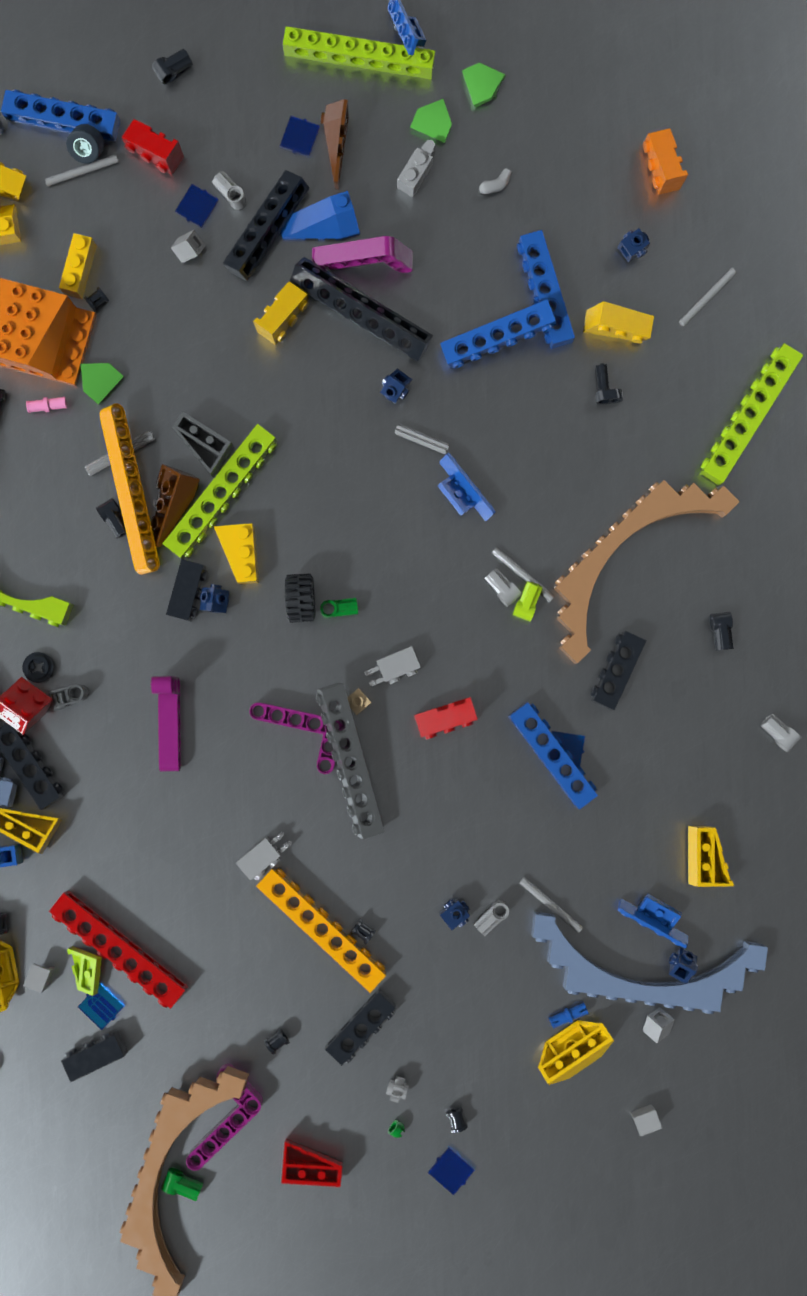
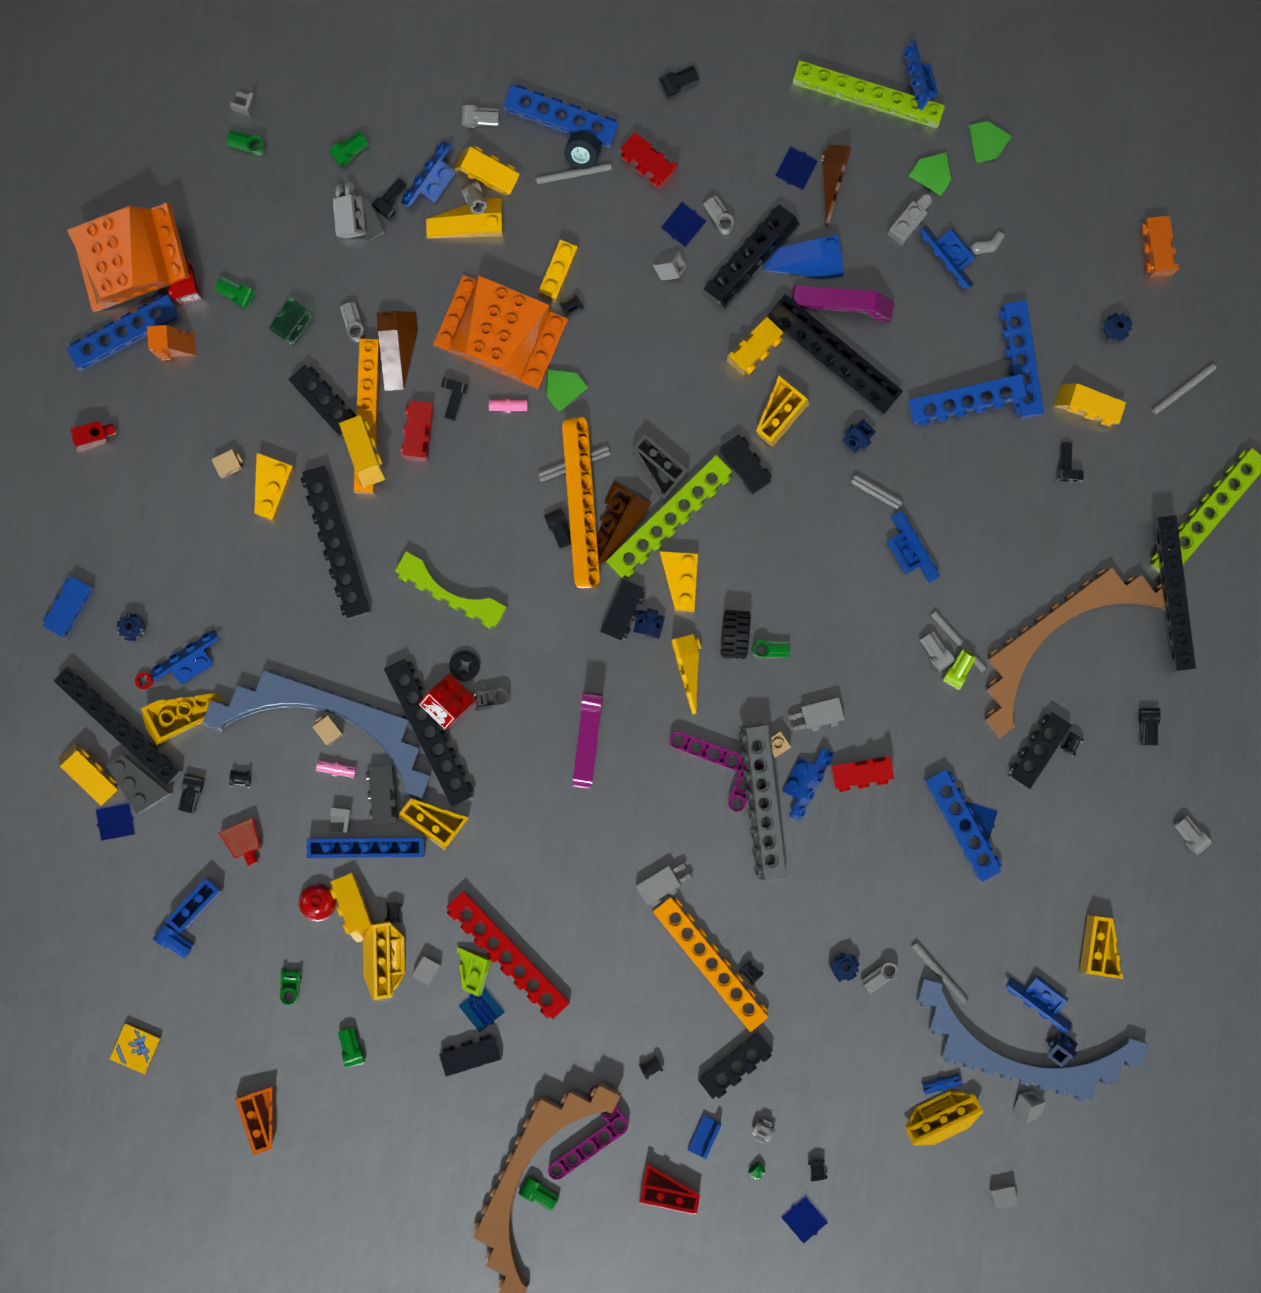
camera: 15 degrees right, 0 degrees up
none -> yellow wedge [671,634,701,715]
none -> blue panel [688,1114,722,1160]
none -> black brick [720,434,772,496]
none -> yellow wedge [756,376,809,448]
none -> blue bracket [782,748,834,822]
none -> blue bracket [919,226,976,289]
none -> black bush [1060,732,1085,757]
none -> black brick [1153,515,1196,672]

